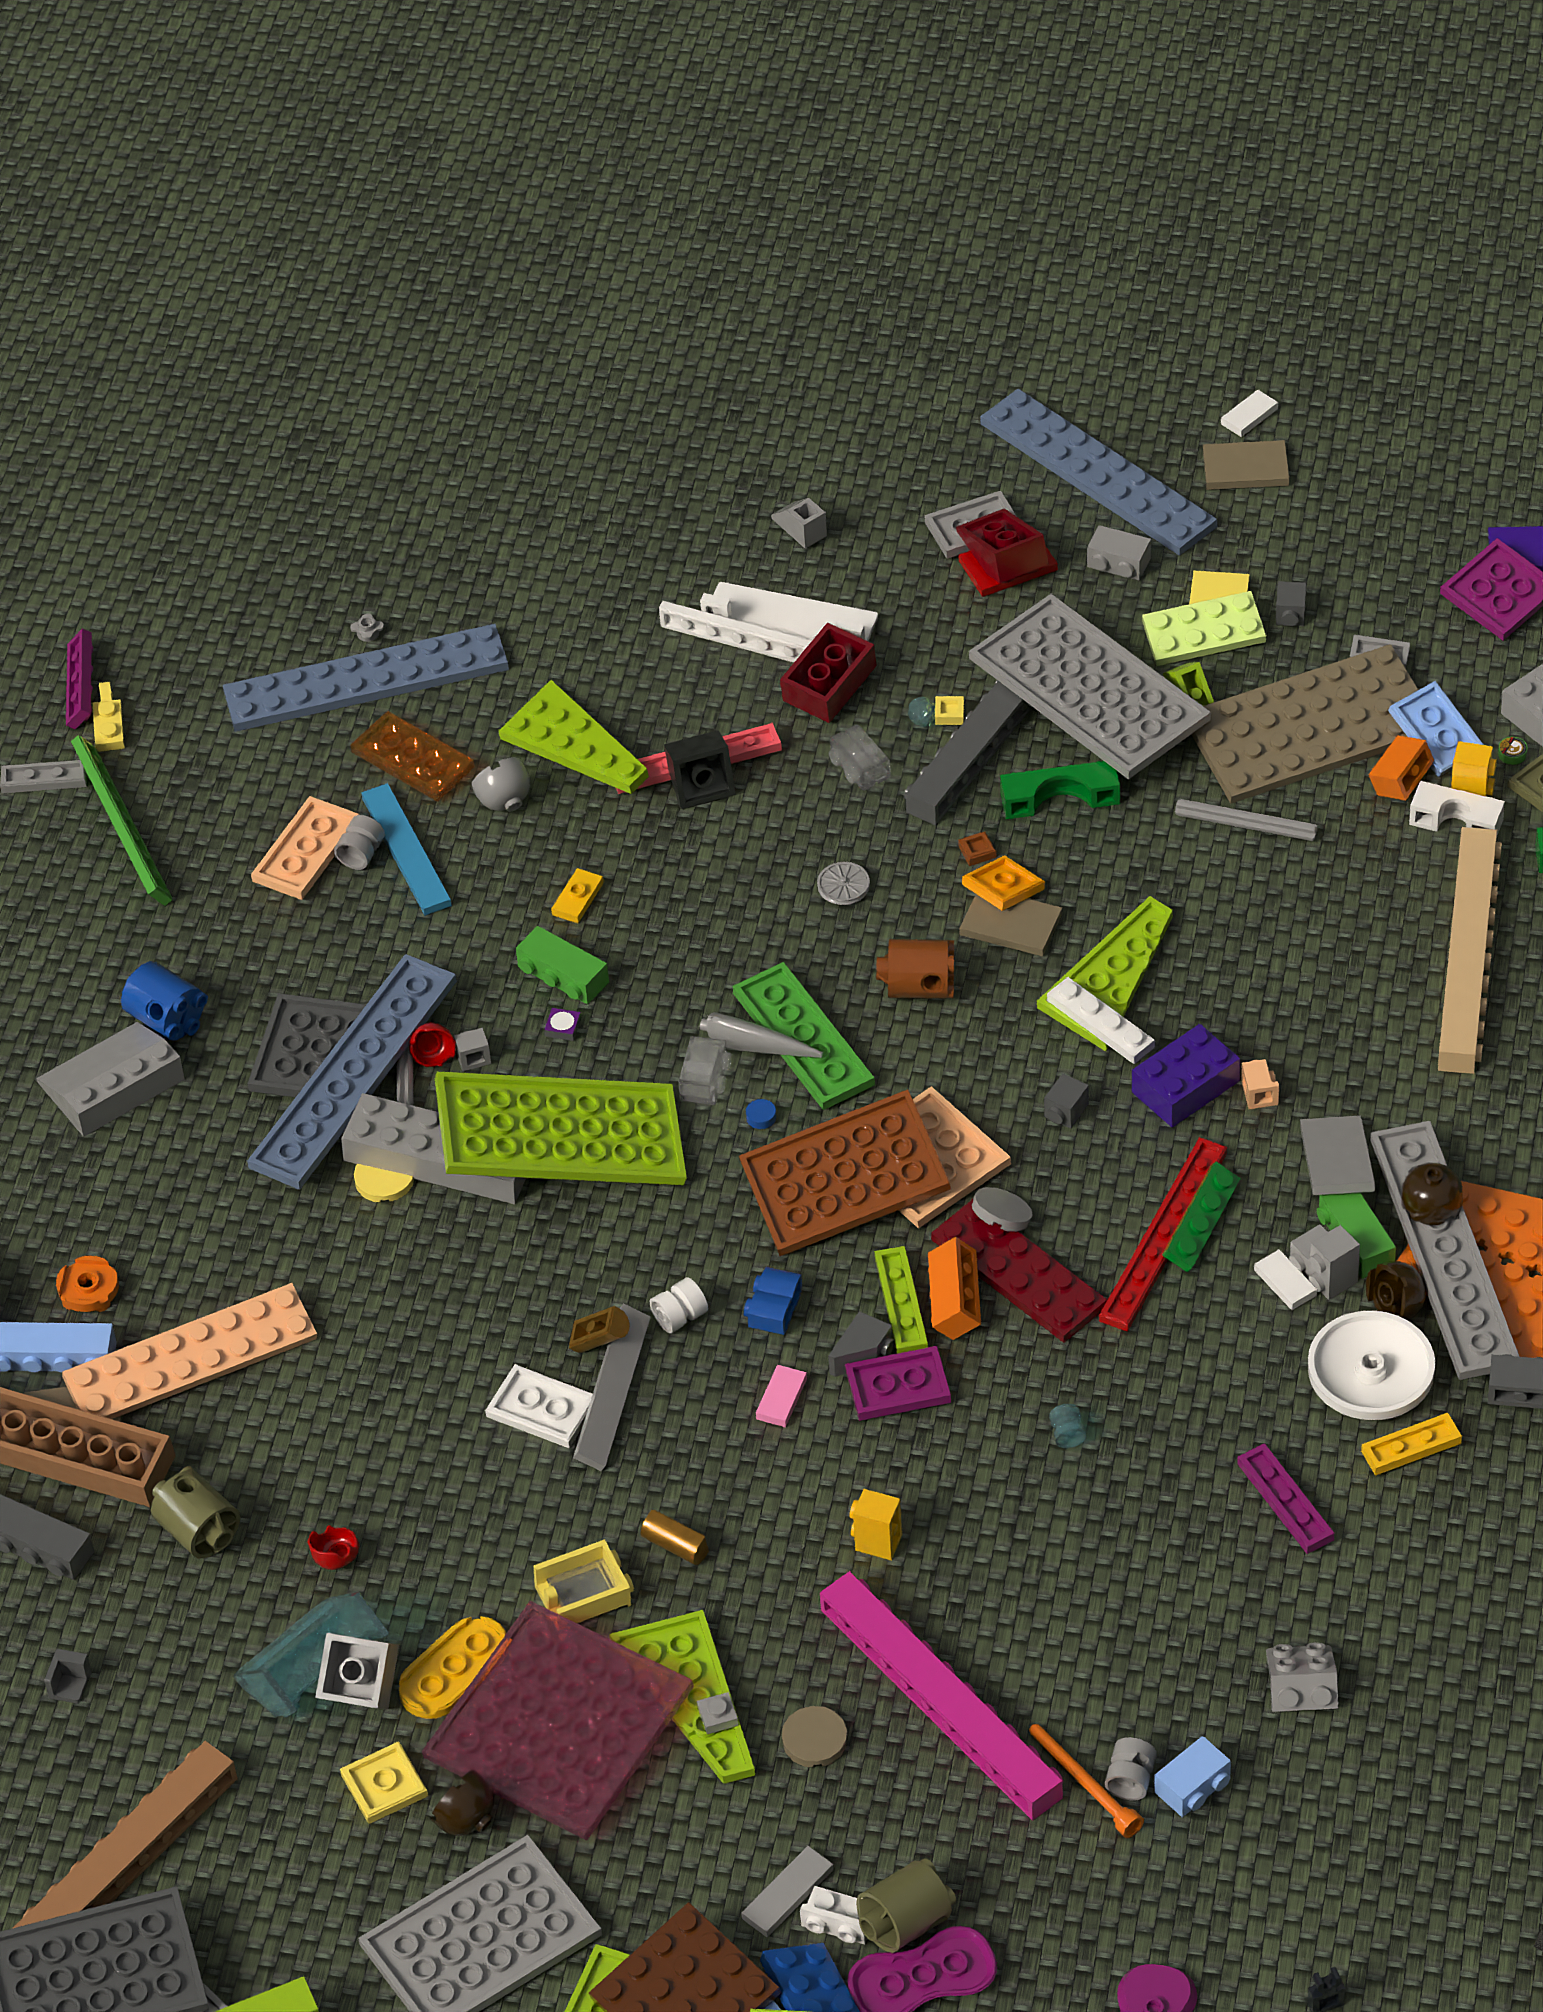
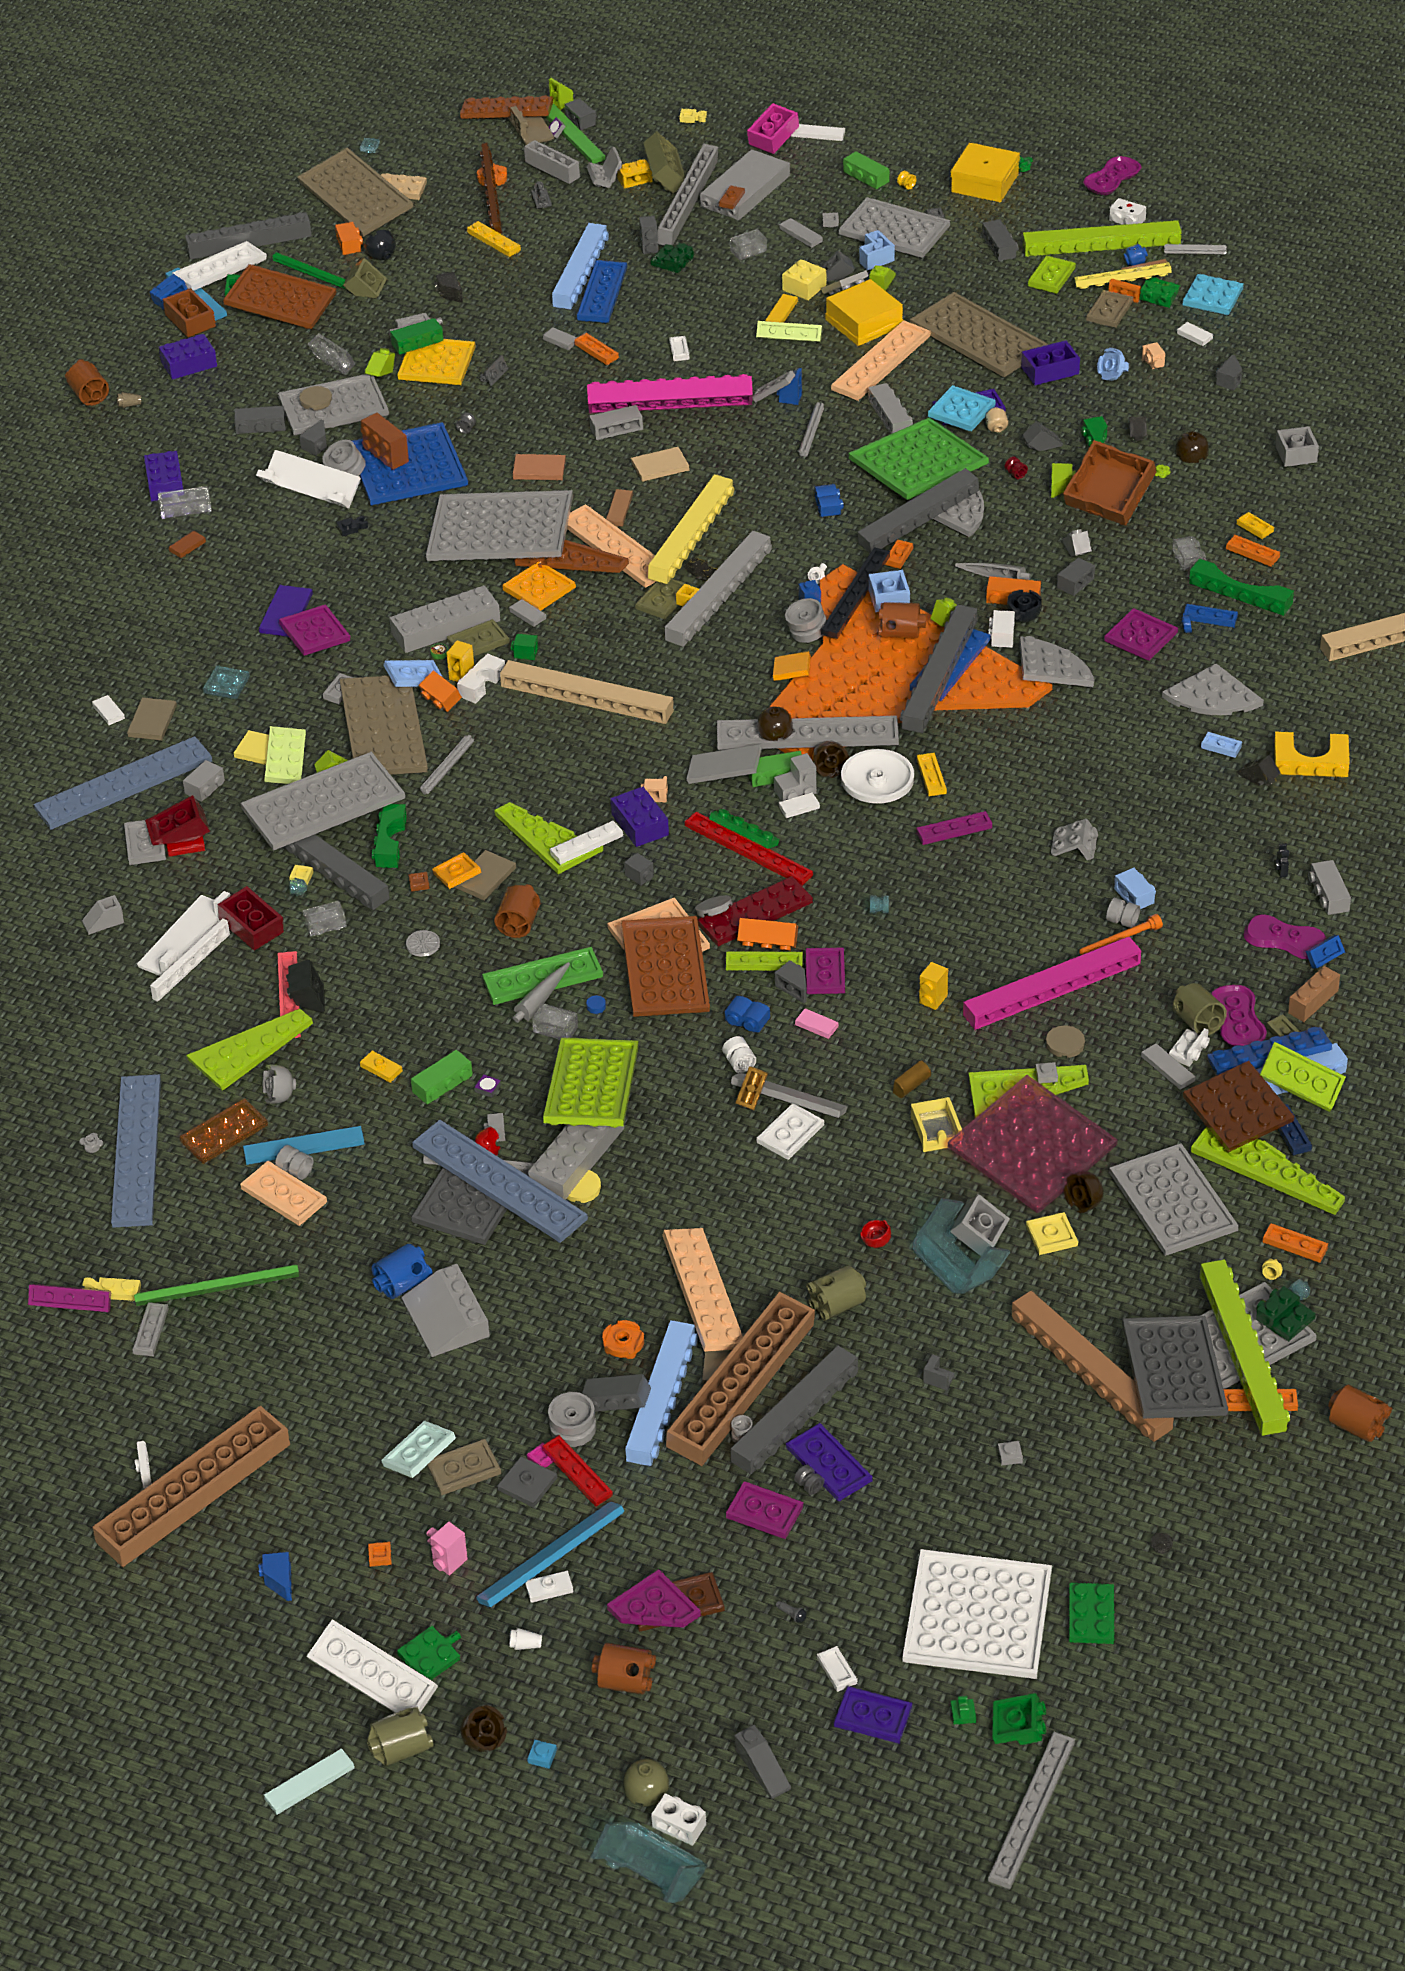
camera: 80 degrees left, 5 degrees down
yellow tile [399,1616,509,1719] -> none
dark grey brick [1276,581,1306,626] -> none
none -> clear light blue plate [203,666,250,699]

